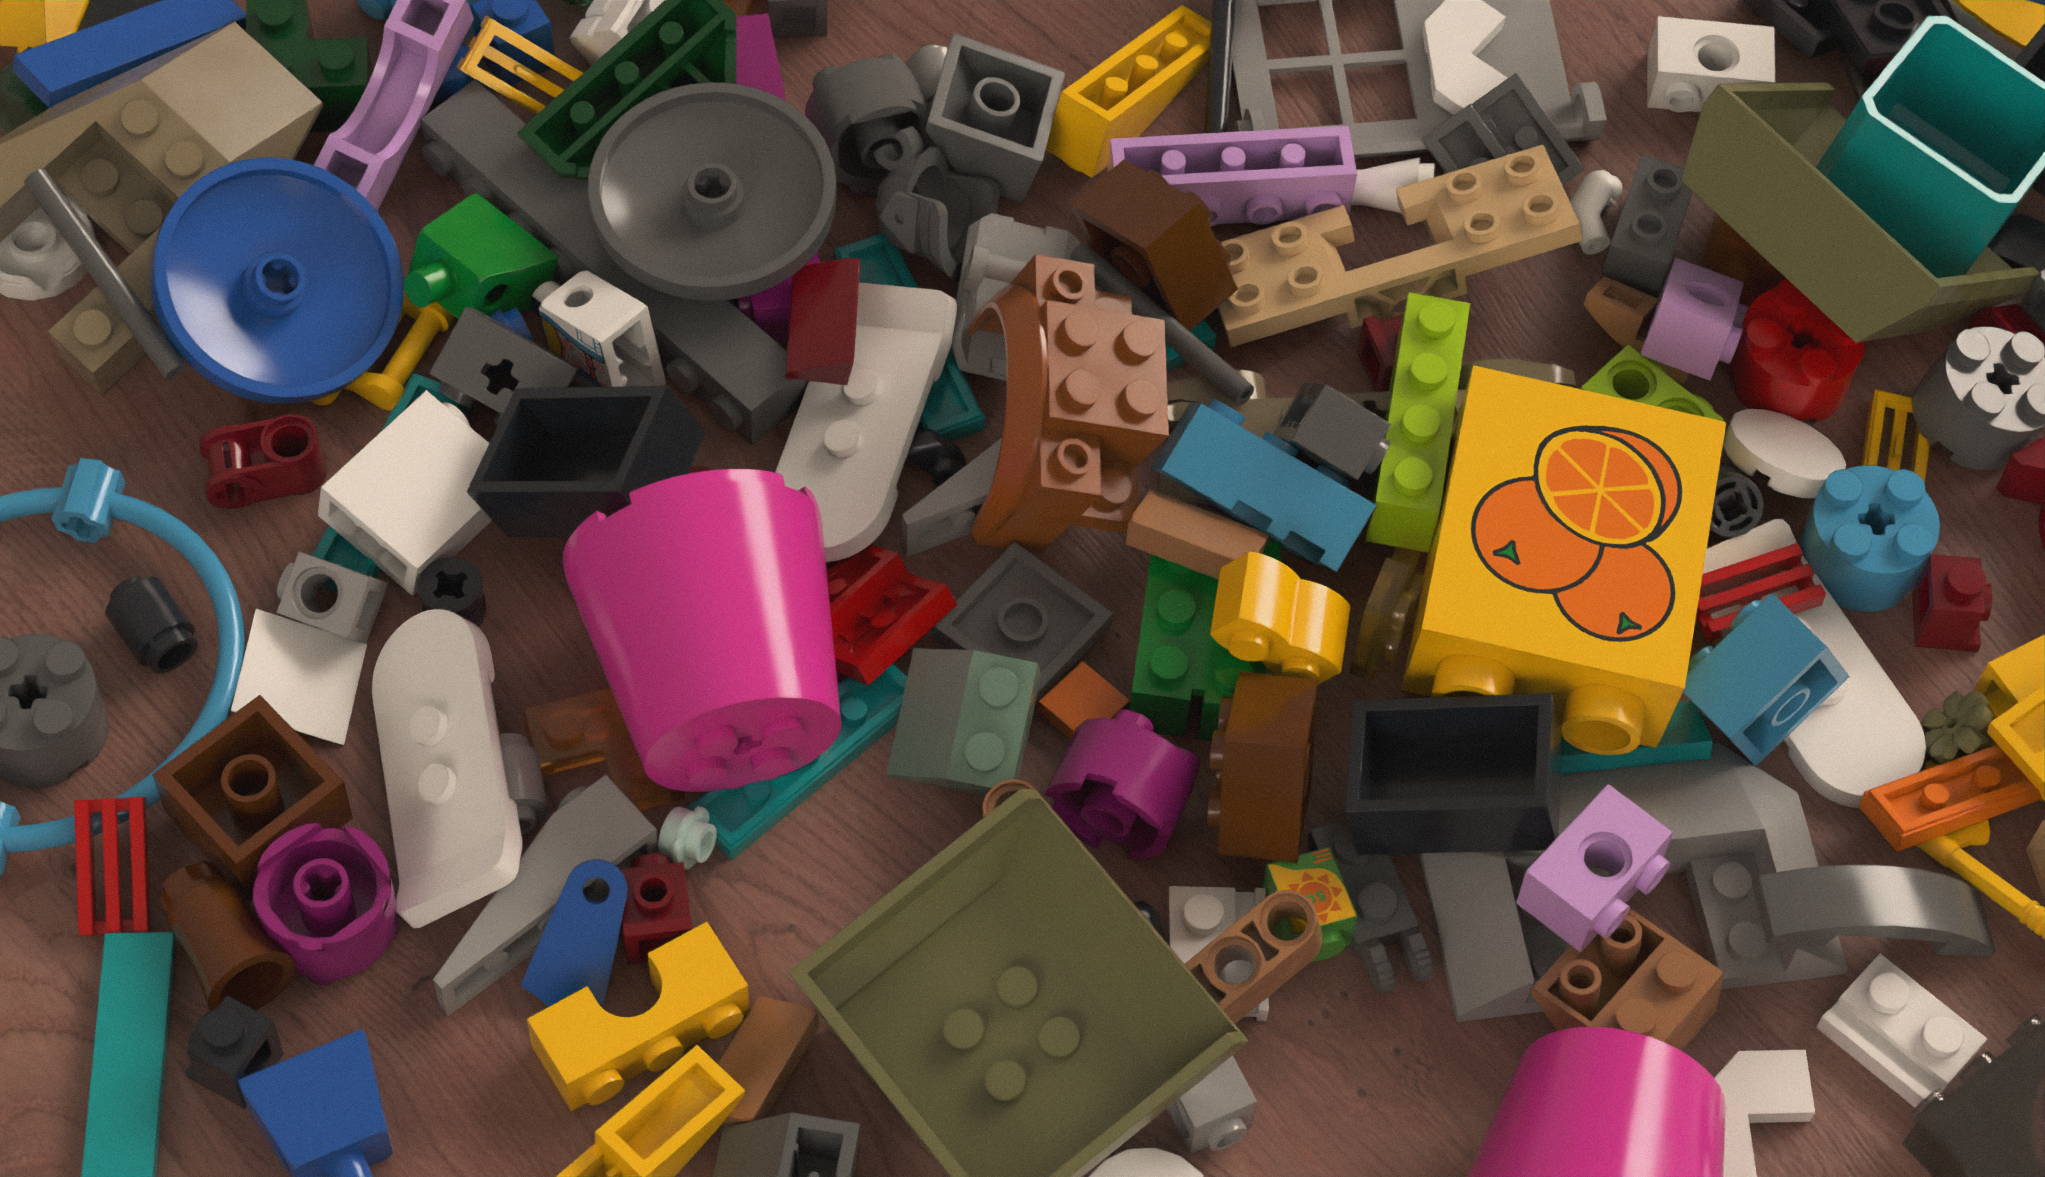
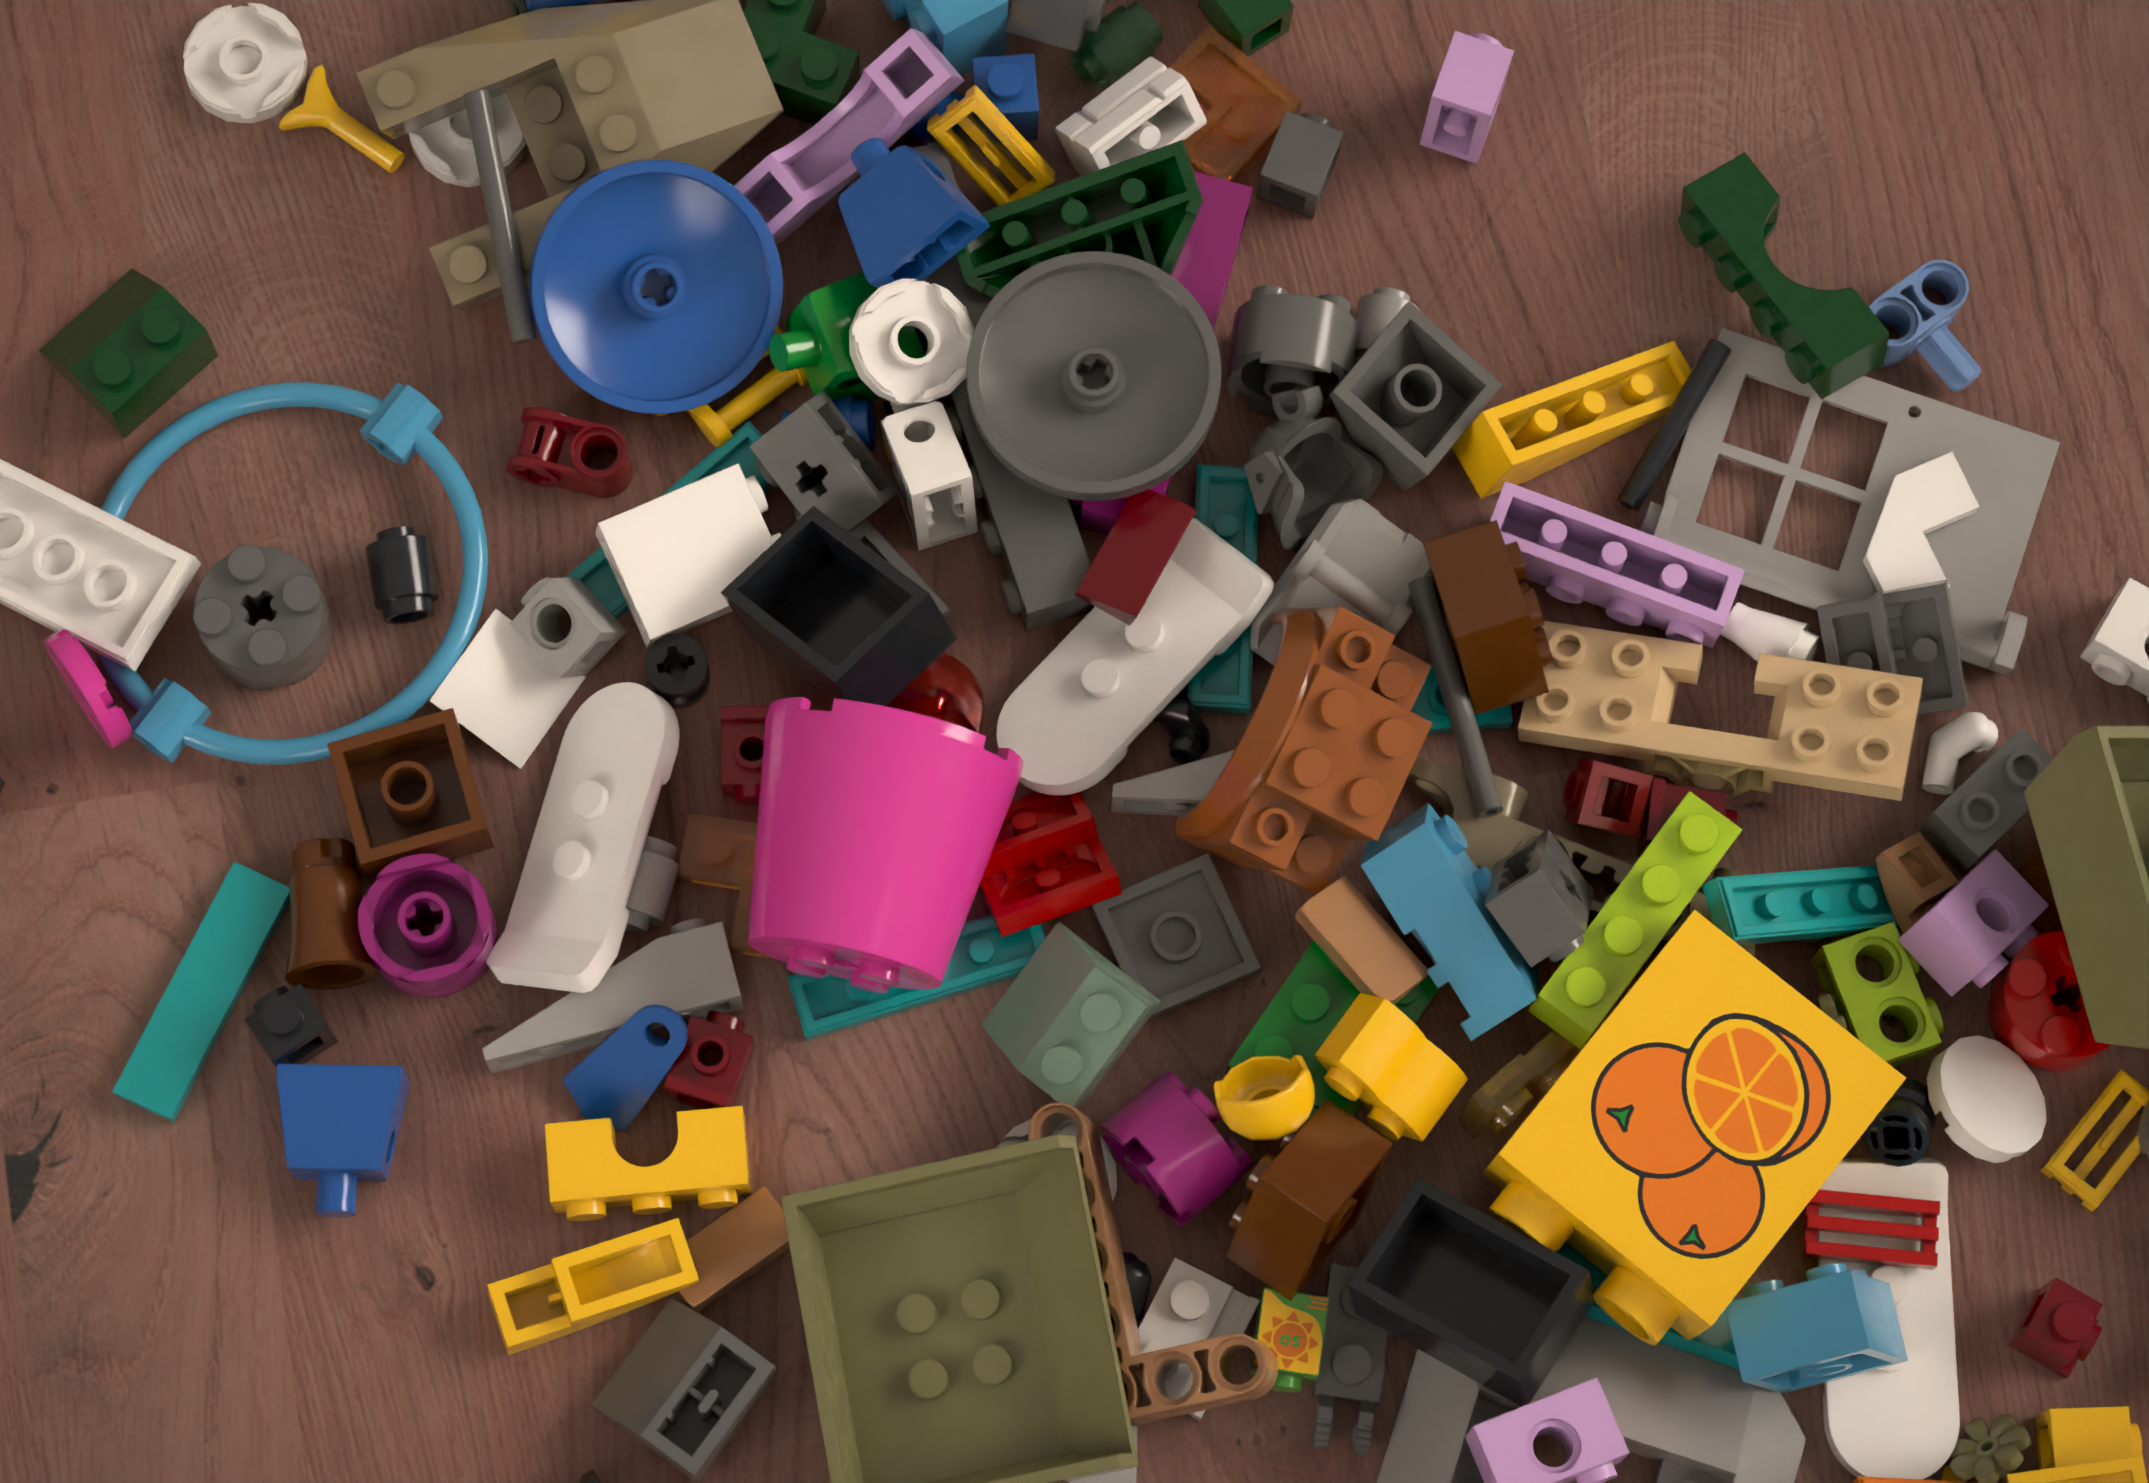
camera: 25 degrees right, 15 degrees up
red tile [74,797,151,936] -> none
light aqua plate [658,806,717,870] -> none
orange tile [1038,661,1130,739] -> none
dark azure brick [1798,465,1940,612] -> none
none -> dark red brick [720,705,769,806]
none -> blue torso [838,138,990,288]
none -> white tile [849,278,975,406]
none -> yellow hair [1214,1054,1315,1141]
none -> dark red brick [1563,759,1653,838]
none -> teal tile [1702,865,1901,945]

